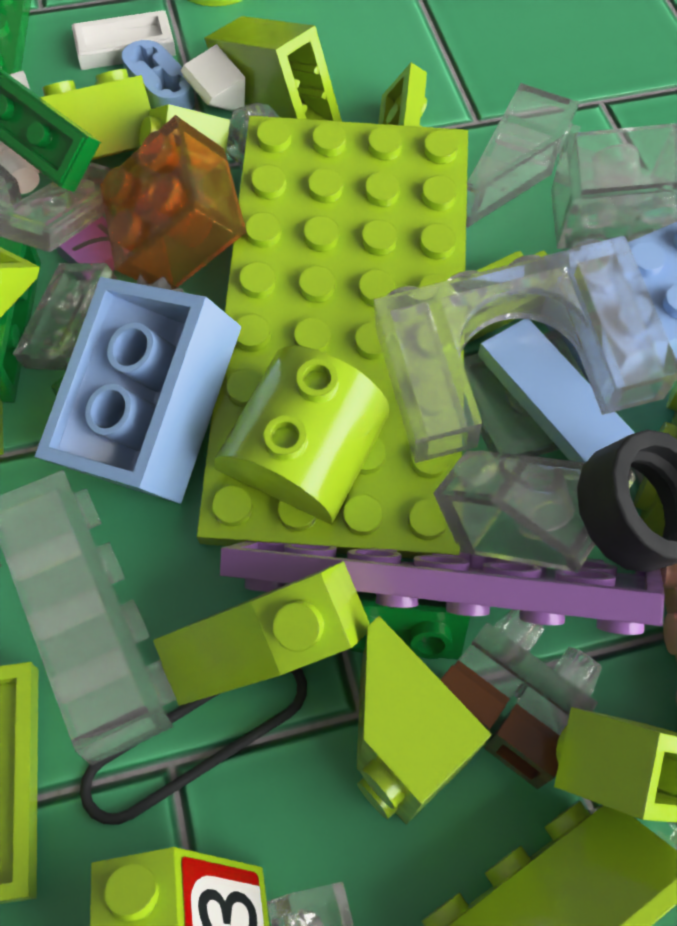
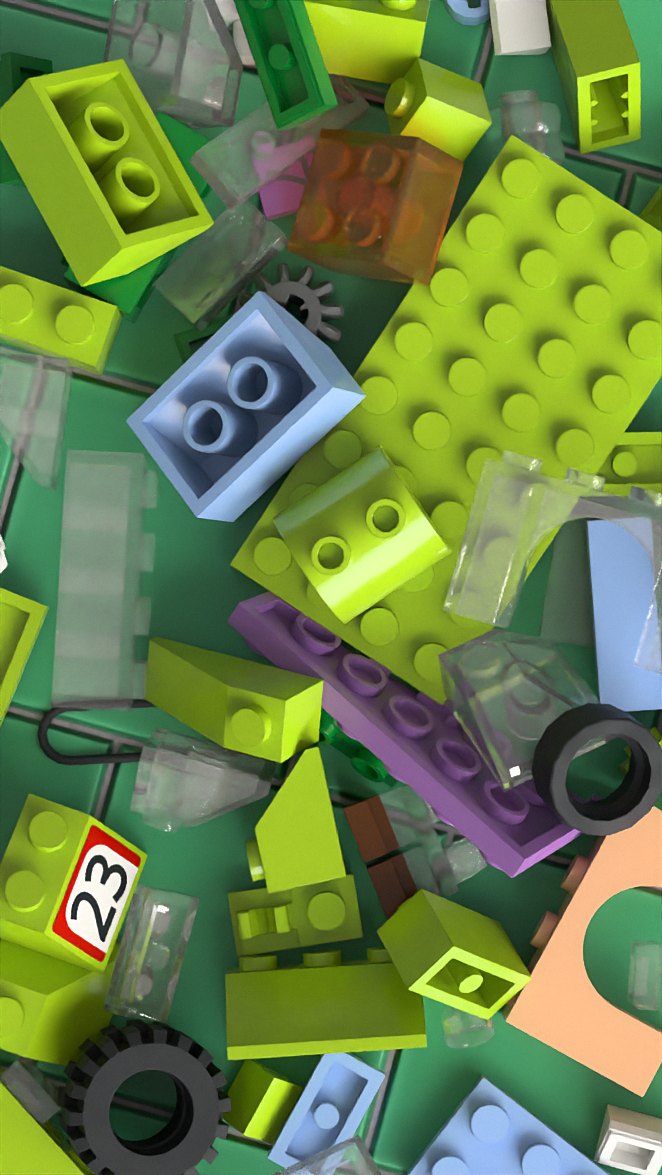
camera: 35 degrees right, 25 degrees up
none -> clear slope [130,727,278,832]
none -> lime plate [227,873,363,956]

